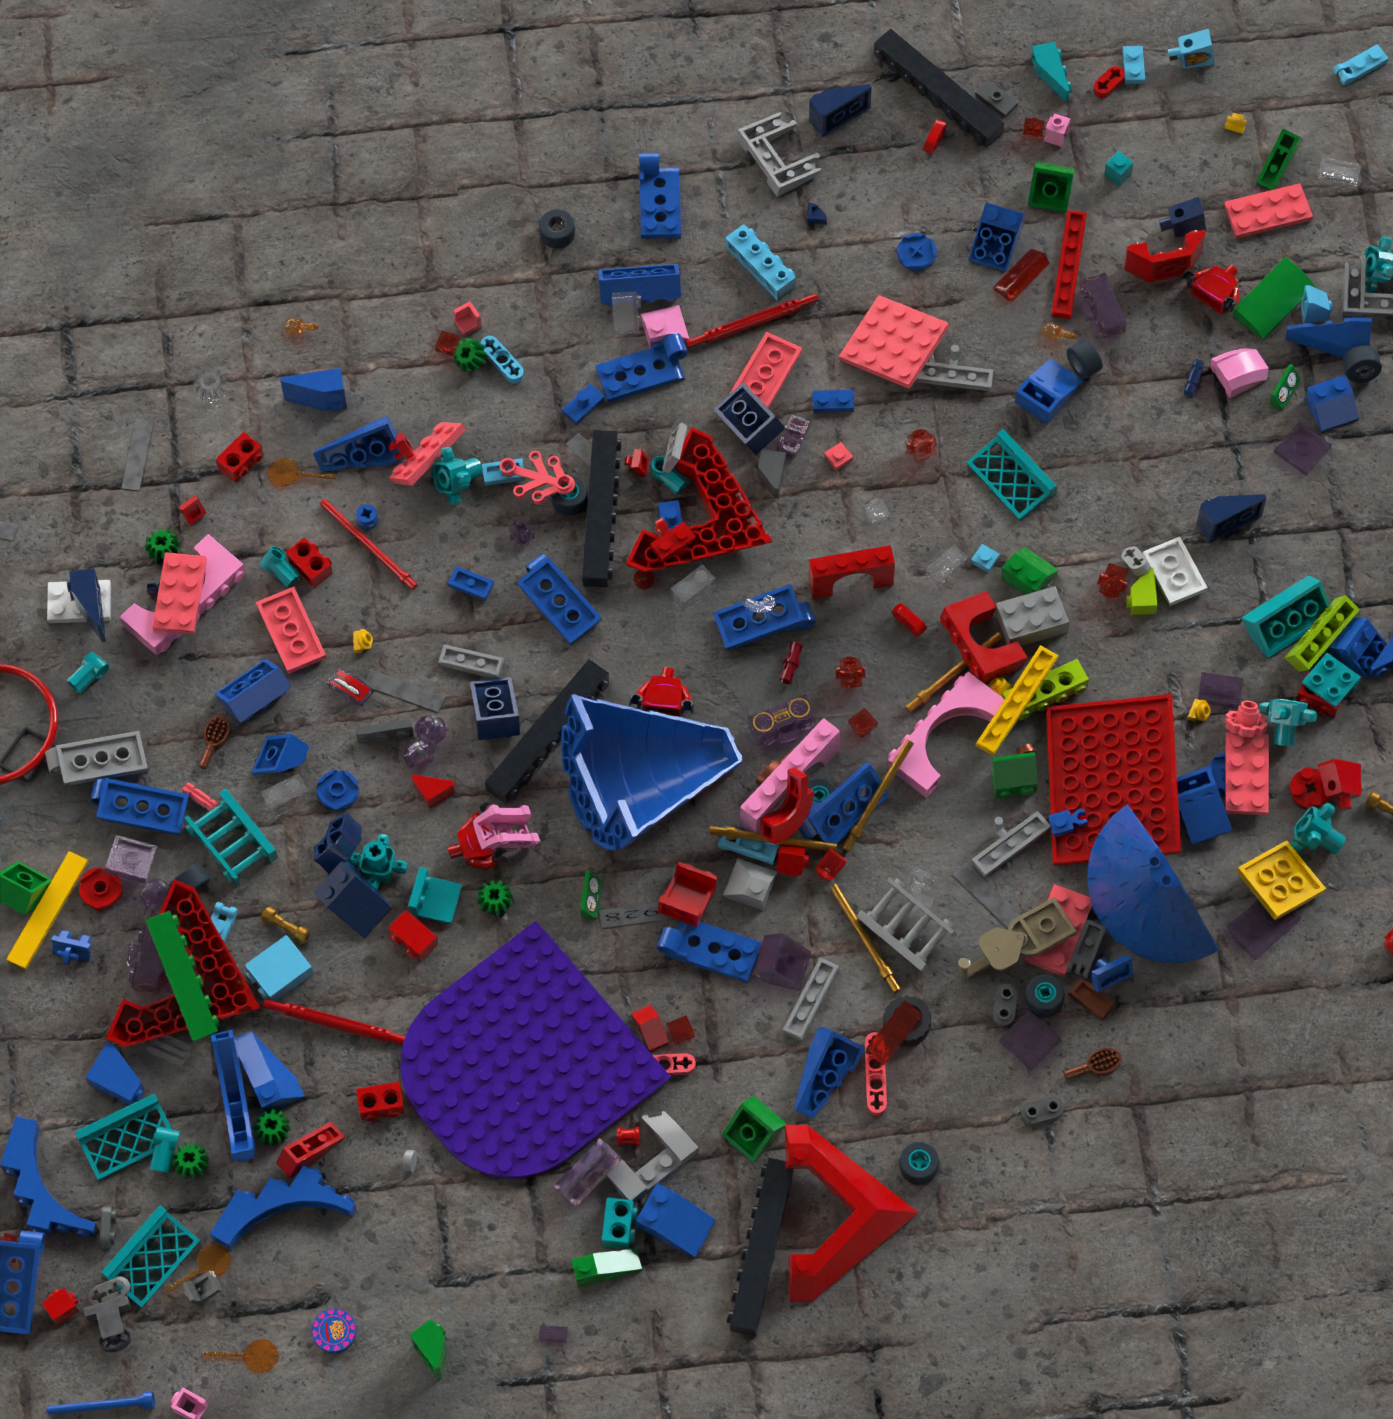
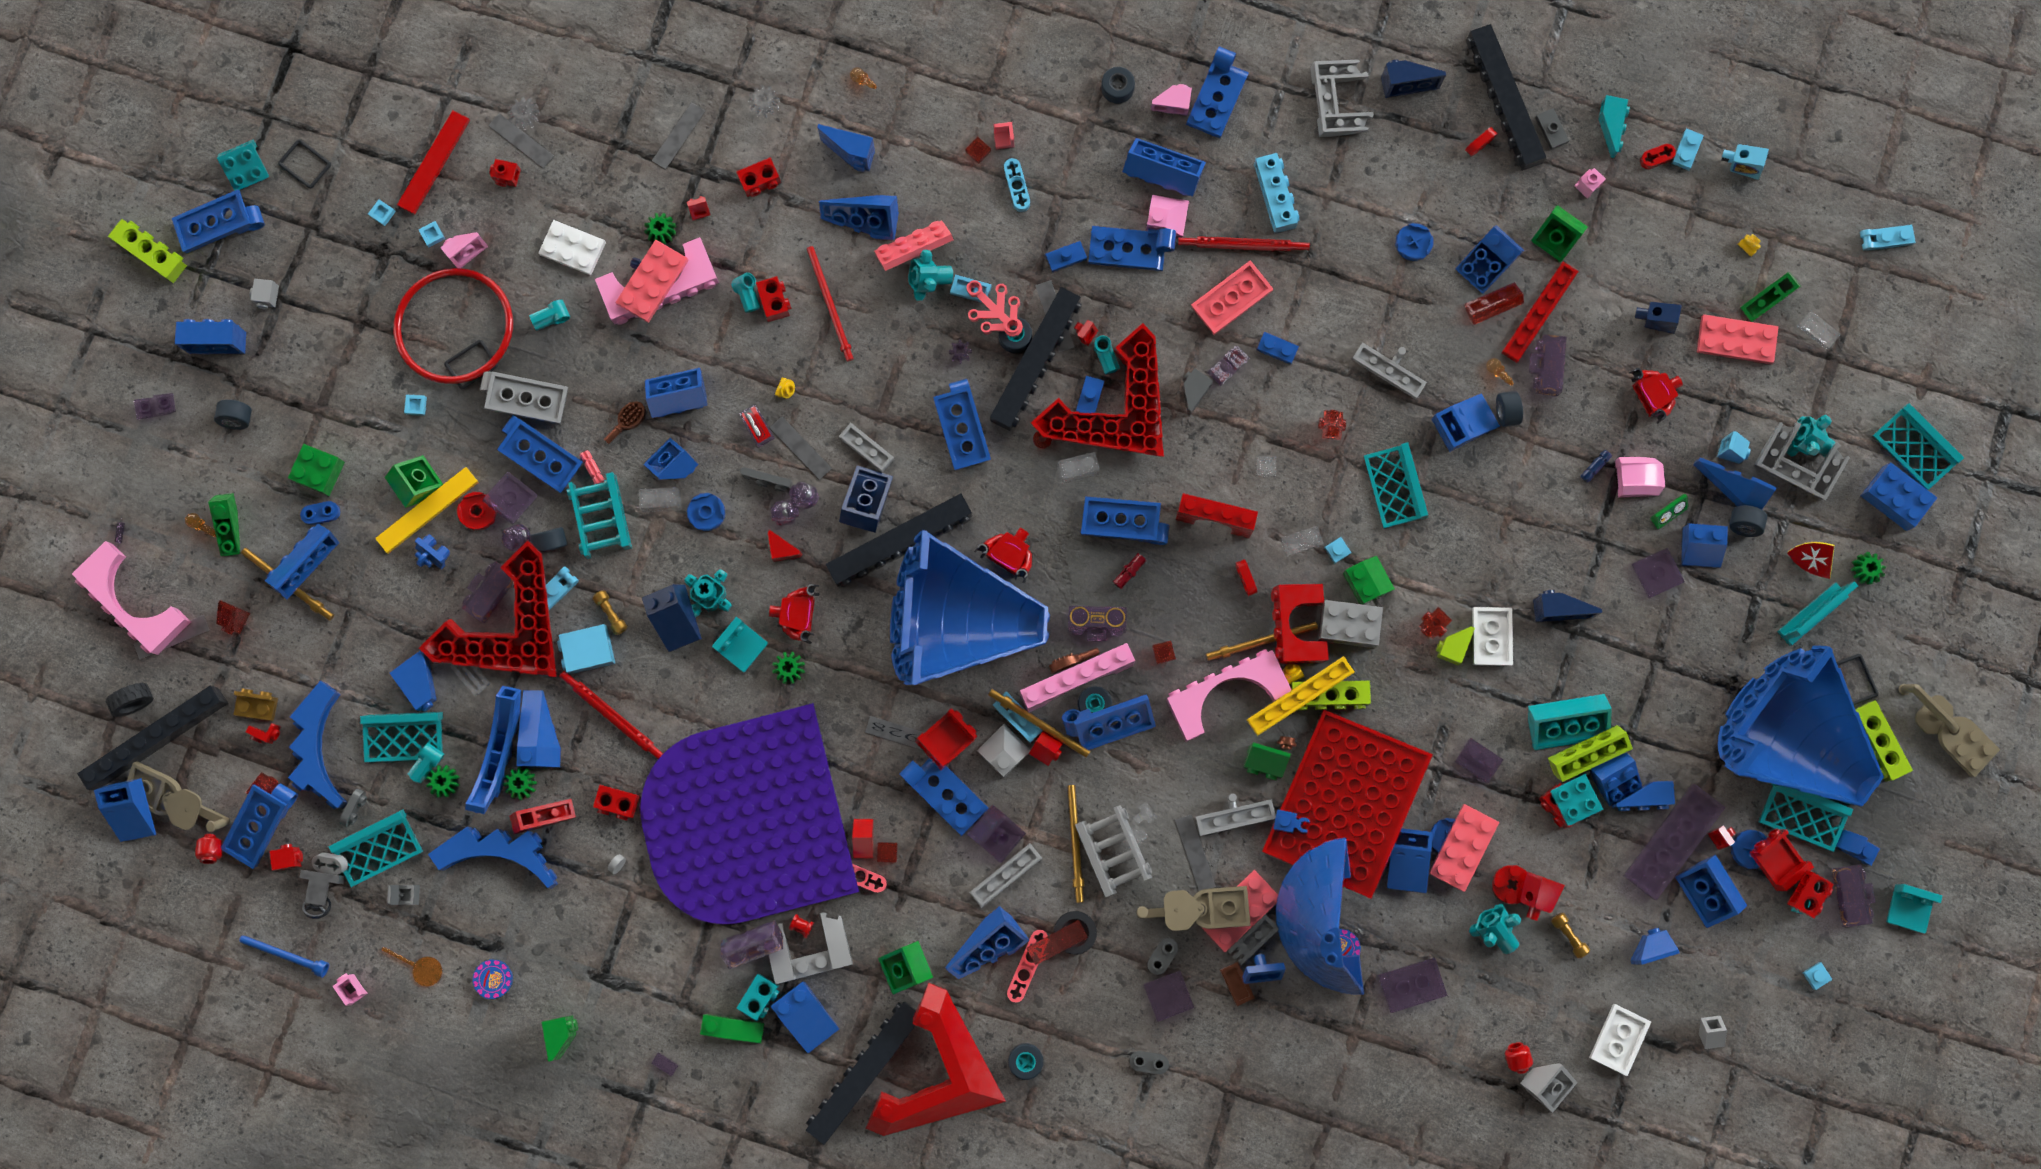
camera: 25 degrees right, 15 degrees up
dark blue slope [66,568,106,642] -> none
green brick [145,911,220,1043] -> none
clear orange piece [164,1244,231,1293] -> none
coral plate [256,587,326,674] -> none
clear orange piece [268,458,336,486] -> none
dark blue brick [314,812,362,874] -> none
blue wheel [356,504,378,530] -> none
red brick [388,910,438,962] -> none
red tile [389,432,414,460] -> none
blue plate [448,566,494,602] -> none
green gear [452,338,487,373] -> none
bright pink piece [473,805,540,850] -> none
slope [580,870,603,919] -> none
clear brick [612,291,643,334] -> none
red plate [650,518,696,562] -> none
light grey tile [663,422,687,473] -> none
dark blue slope [713,382,785,456] -> none
clear arm [743,595,775,614] -> none
red arch [760,767,814,844] -> none
dark blue tile [807,202,827,225] -> none
red plate [816,848,847,881] -> none
coral plate [824,442,853,471] -> none
clear red brick [835,656,865,688] -> none
coral plate [839,295,949,389] -> none
pearl gold bar [842,739,914,852] -> none
clear red plate [1023,118,1045,138] -> none
black wheel [1025,975,1065,1017] -> none
copper piece [1063,1048,1122,1080] -> none
teal brick [1104,151,1134,187] -> none
light grey beam [1121,546,1151,576] -> none
red slope [1124,230,1206,283] -> none
yellow plate [1187,699,1210,721] -> none
coral plant [1224,701,1268,738] -> none
green slope [1233,256,1315,340] -> none
yellow plate [1236,840,1326,920] -> none
teal piece [1259,699,1317,746] -> none
none -> bright pink slope [1151,84,1192,115]

